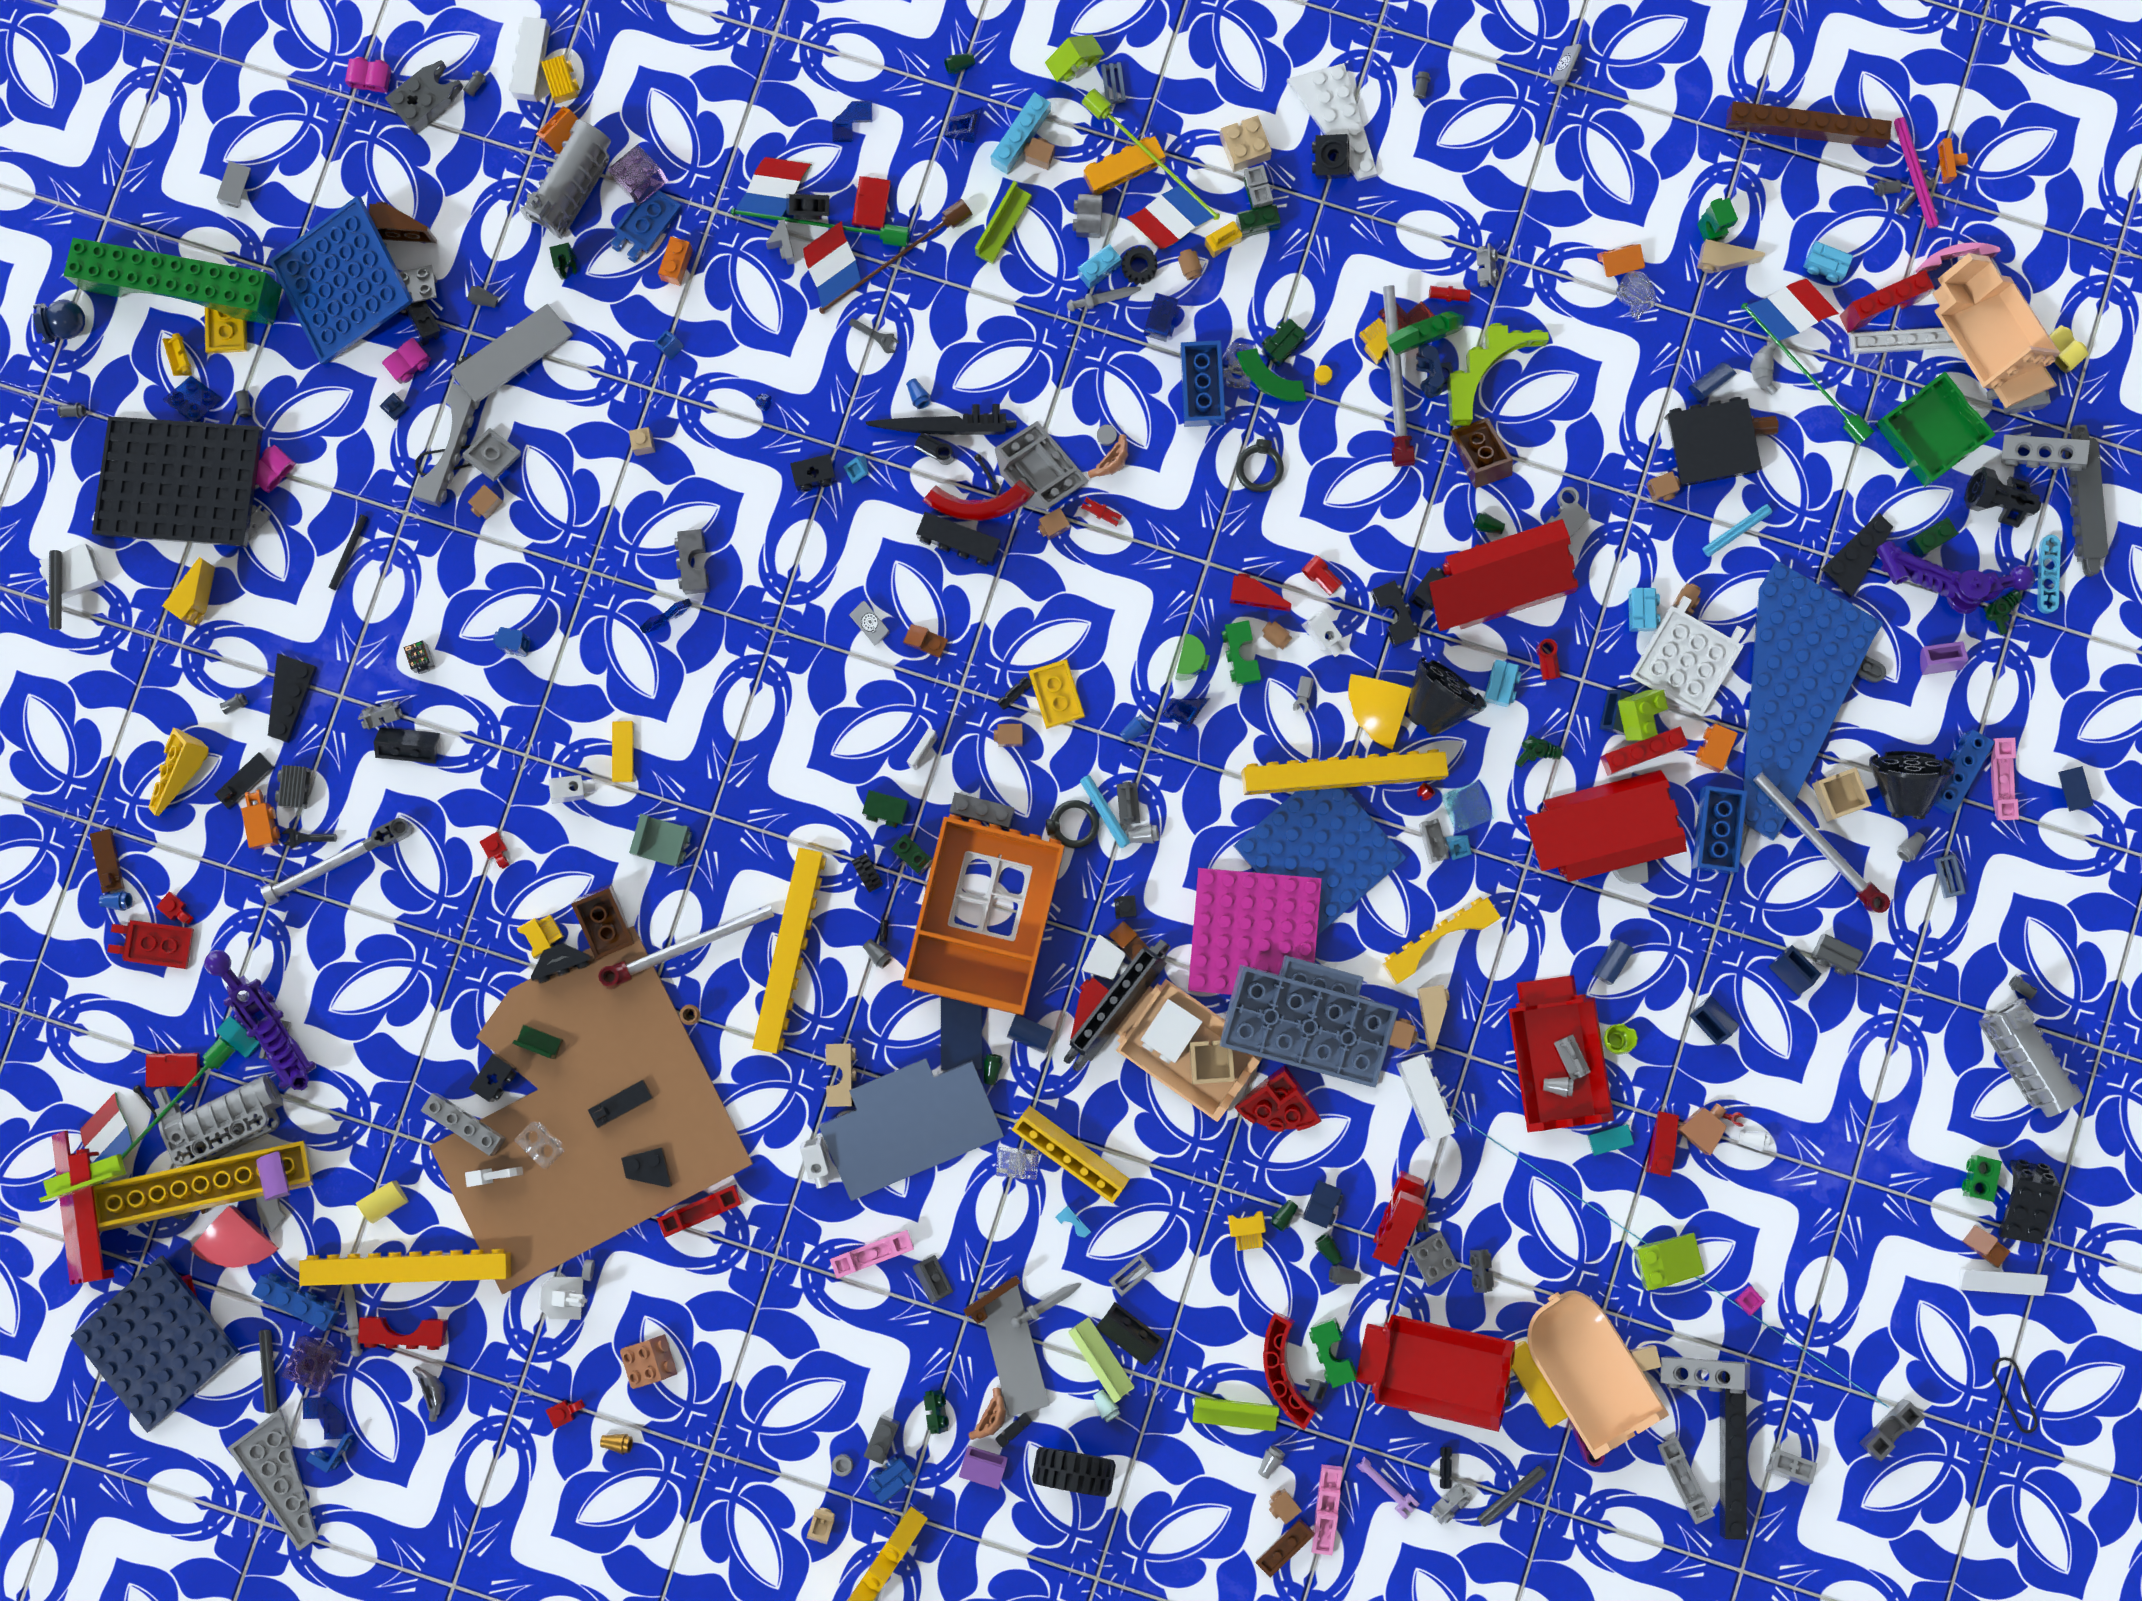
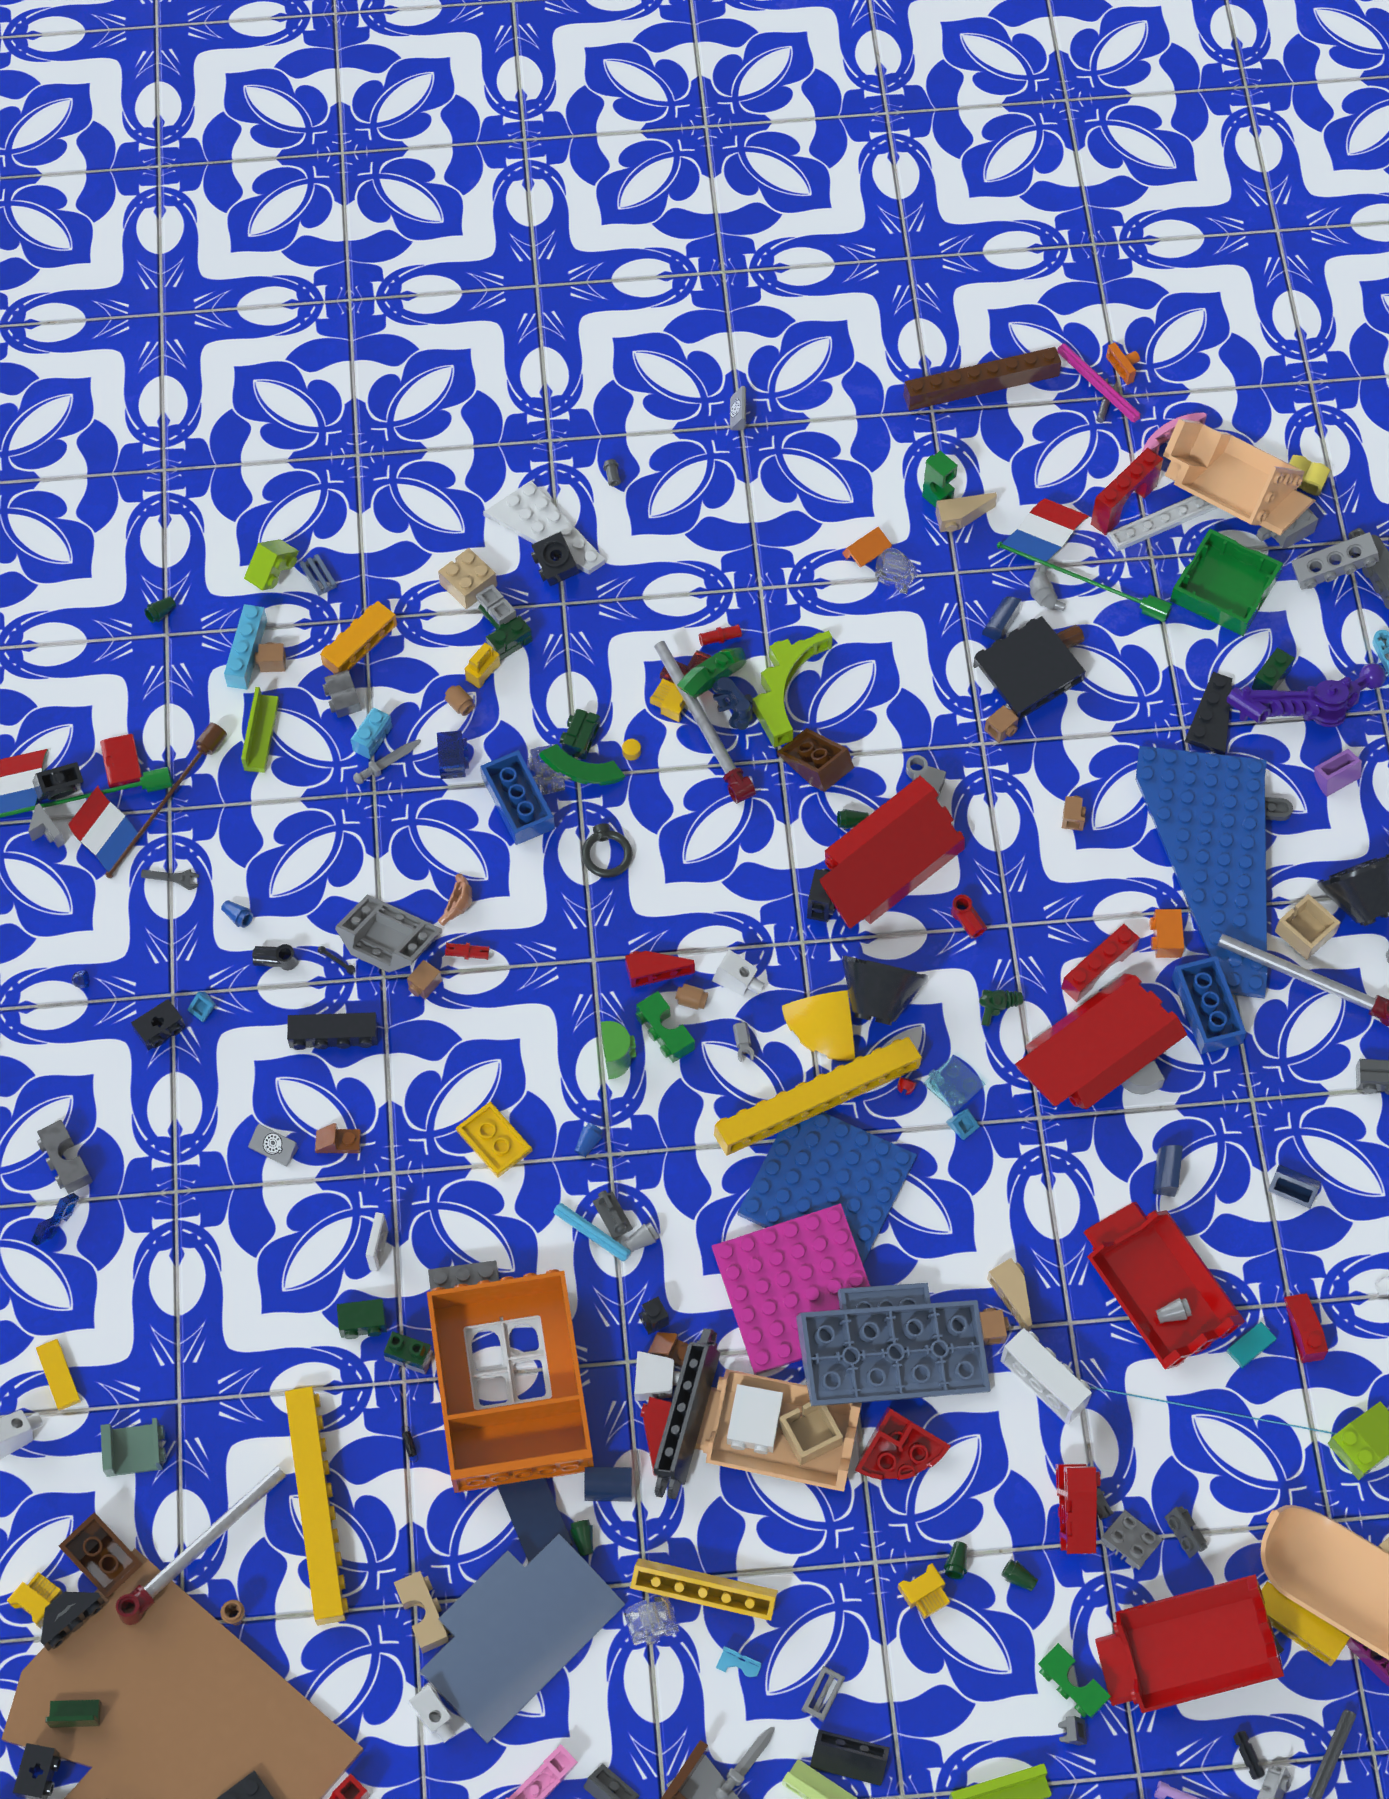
camera: 25 degrees left, 20 degrees down
black hinge [588,1080,653,1128] -> none
clear blue tile [832,101,873,142] -> none
black tyre [852,853,883,893] -> none
dark grey cone [863,939,893,969] -> none
black piece [865,404,1016,435] -> none
red brick [923,480,1035,521] -> none
clear blue slope [944,106,983,143] -> none
medium nougat brick [994,724,1023,747] -> none
black axle [997,677,1032,710] -> none
pearl dark grey piece [1046,800,1099,848] -> none
flag [1082,88,1220,249] -> none
light grey tile [1097,425,1117,446] -> none
black tyre [1122,246,1157,285] -> none
clear blue slope [1162,698,1210,732] -> none
red brick [1263,1312,1318,1430] -> none
red piece [1301,555,1343,596] -> none
dark blue brick [1302,1180,1344,1229] -> none
dark grey cone [1329,1264,1361,1285] -> none
black arch [1371,580,1419,648] -> none
yellow arch [1382,897,1501,985] -> none
light grey hinge [1419,818,1449,864] -> none
light grey hinge [1476,243,1499,288] -> none
medium azure brick [1484,660,1522,707] -> none
light grey hinge [1554,1034,1590,1080] -> none
dark blue brick [1599,690,1635,735] -> none
lime hair [1603,1024,1638,1055] -> none
lime brick [1618,690,1668,740] -> none
medium azure brick [1628,588,1660,632] -> none
white plate [1630,596,1746,717] -> none
nougat torso [1677,1103,1727,1155] -> none
medium azure axle [1702,504,1772,557] -> none
red hand [1721,1112,1745,1127] -> none
dark blue brick [1769,945,1822,996] -> none
medium azure brick [1803,241,1853,282] -> none
dark grey pin [1874,180,1902,197] -> none
black piece [1964,467,2041,528] -> none
dark green piece [1983,590,2023,636] -> none

